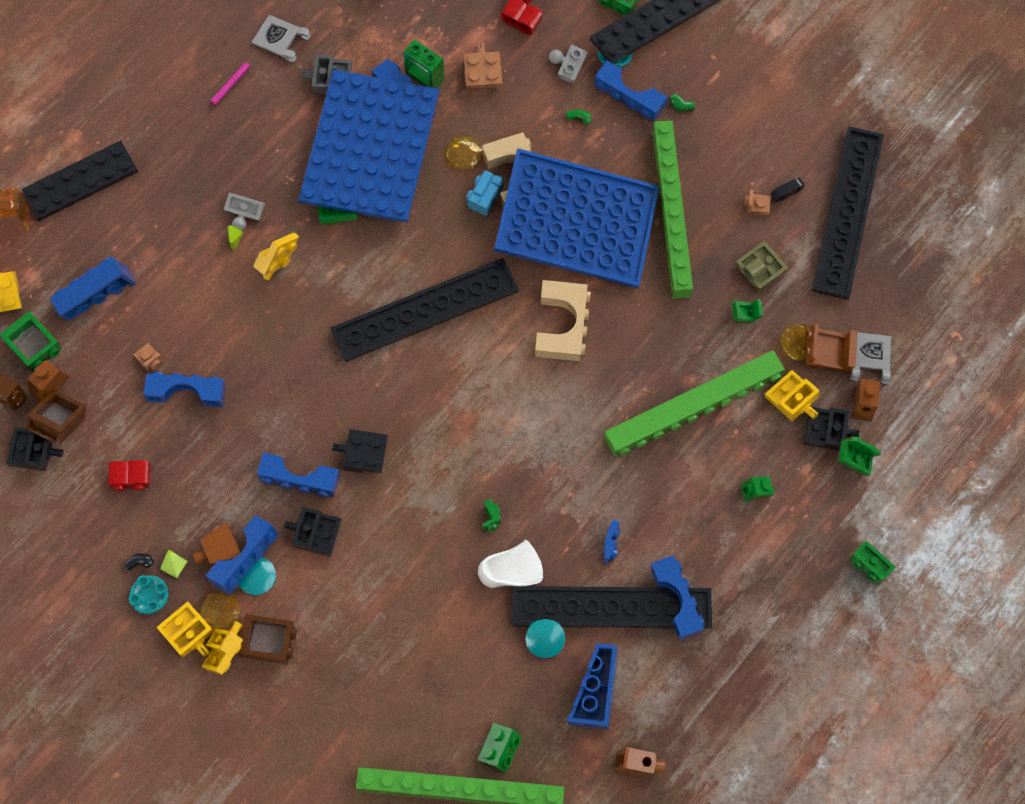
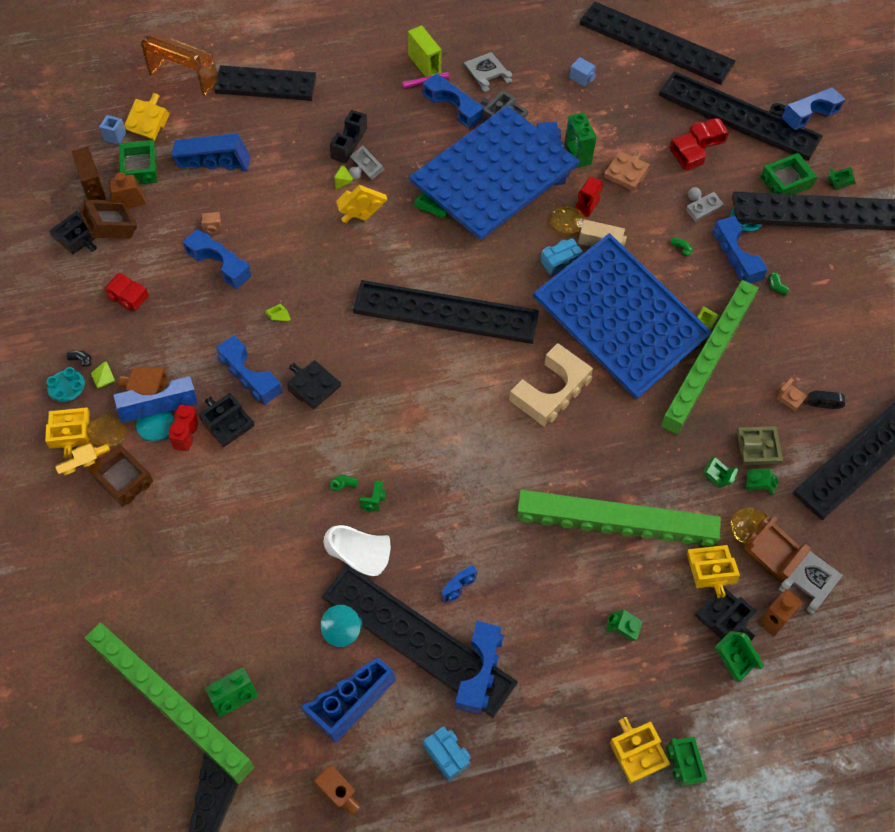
camera: 35 degrees right, 10 degrees down
none -> red brick [169,405,198,451]
none -> lime slope [265,304,291,321]
none -> green arm [329,475,359,491]
none -> black arch [330,109,367,163]
none -> lime brick [408,25,442,77]
none -> blue arch [423,73,484,129]
none -> dark azure brick [423,727,471,782]
none -> red brick [576,176,603,217]
none -> yellow plate [610,717,670,784]
none -> lime slope [697,306,719,330]
none -> green bracket [746,468,778,494]

